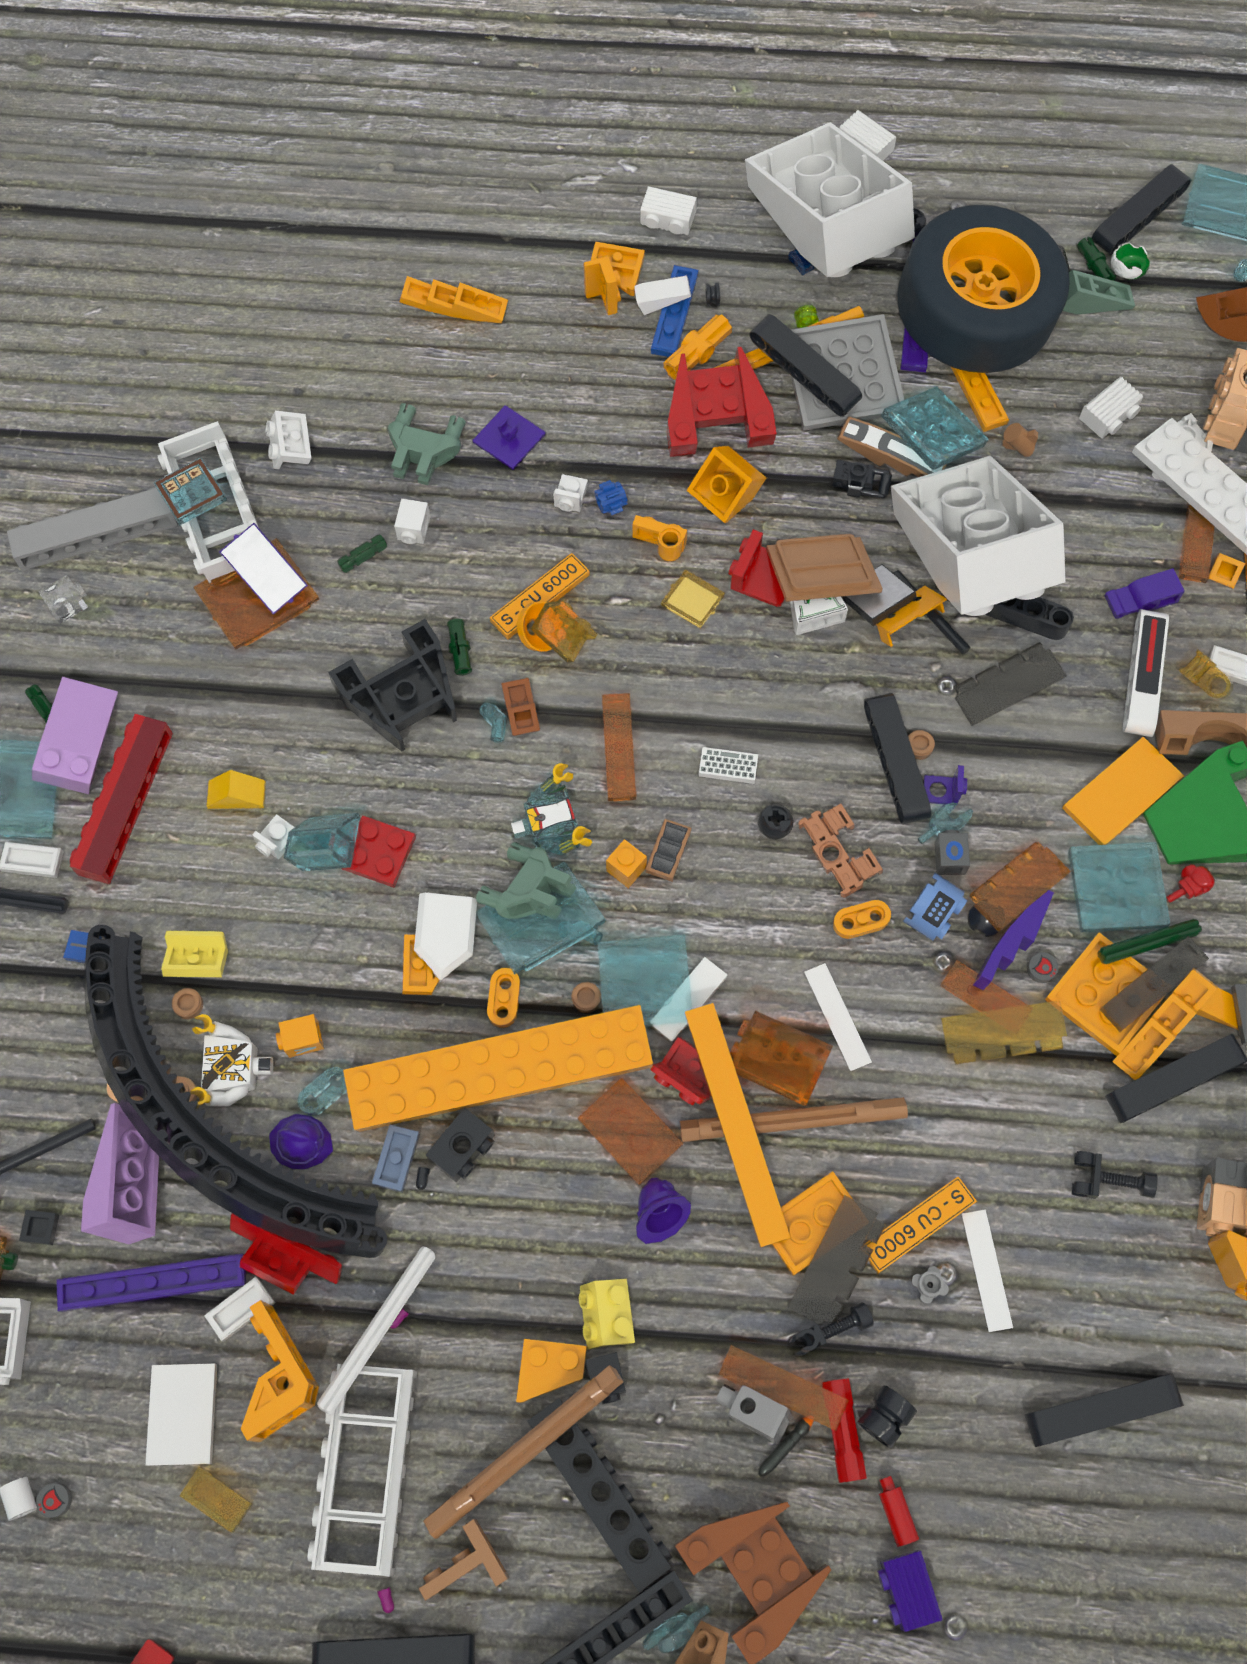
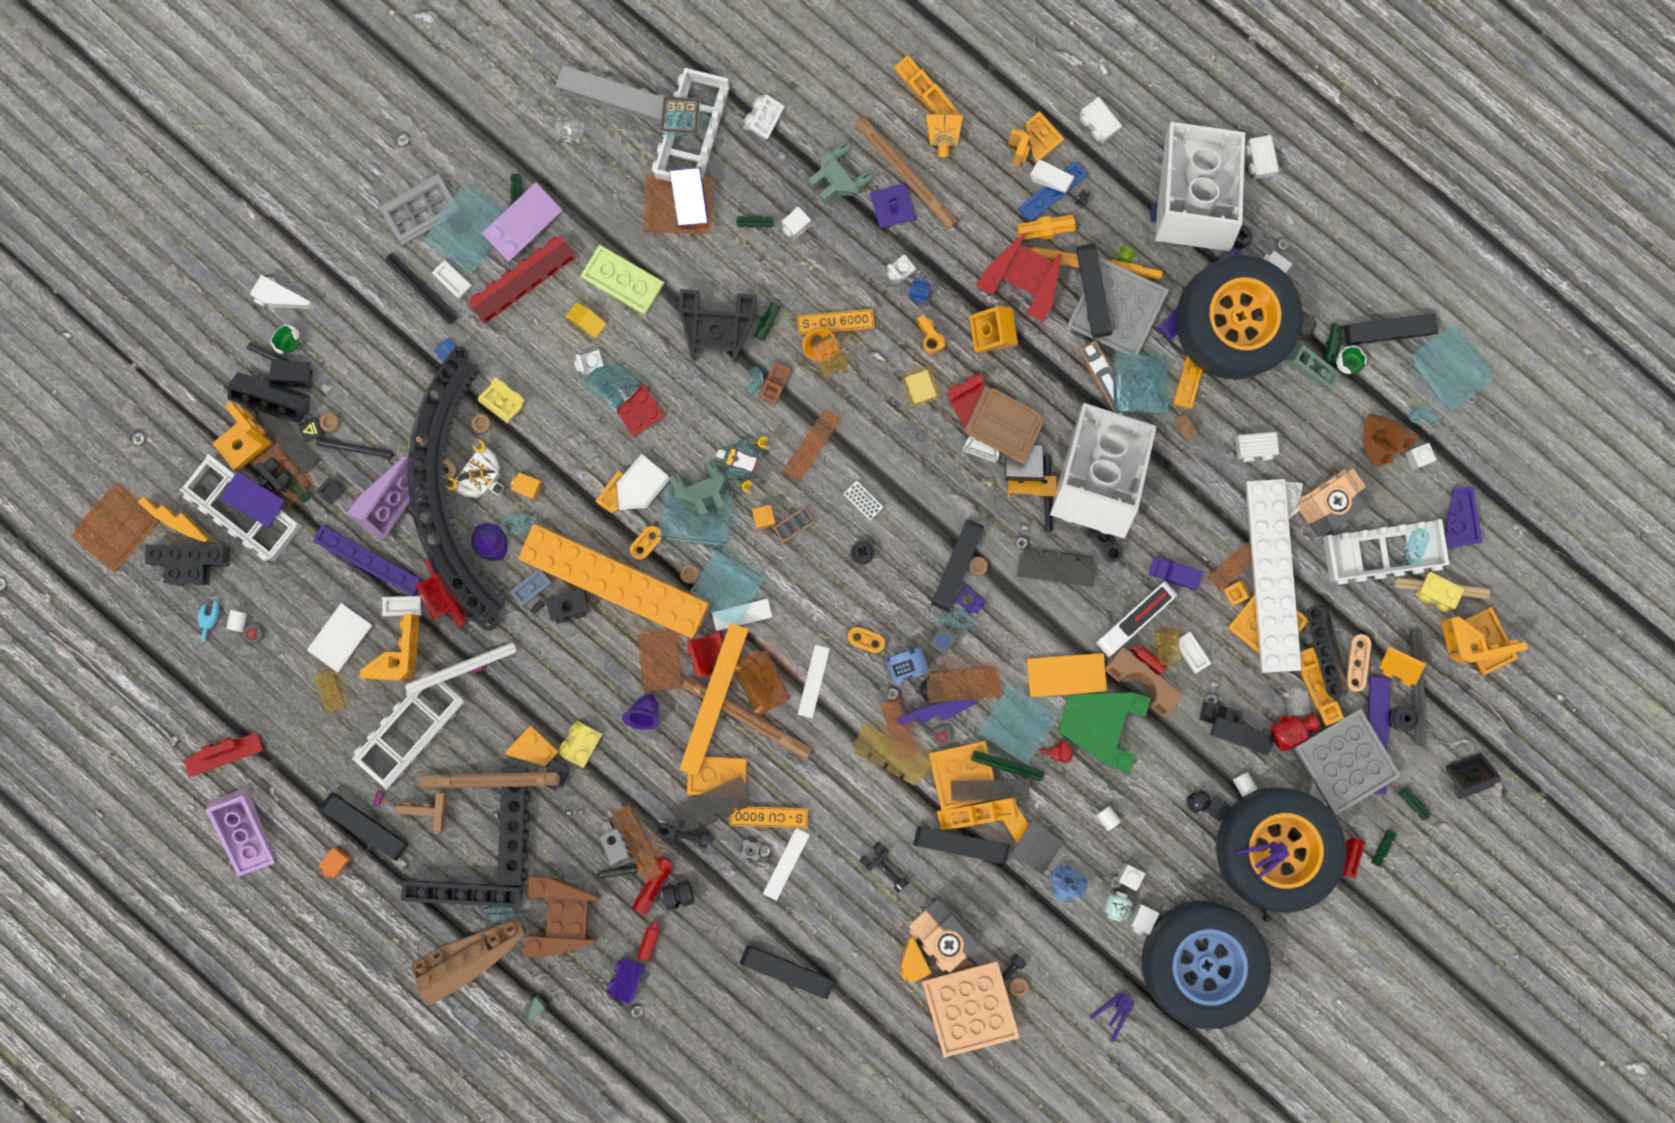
camera: 35 degrees right, 15 degrees up
nougat piece [799,804,883,898] -> none
black piece [832,460,892,499] -> none
none -> yellowish green tile [580,244,665,315]
none -> medium nougat piece [855,117,958,229]
none -> light orange torso [926,114,963,157]
none -> red cylinder [1131,644,1167,675]

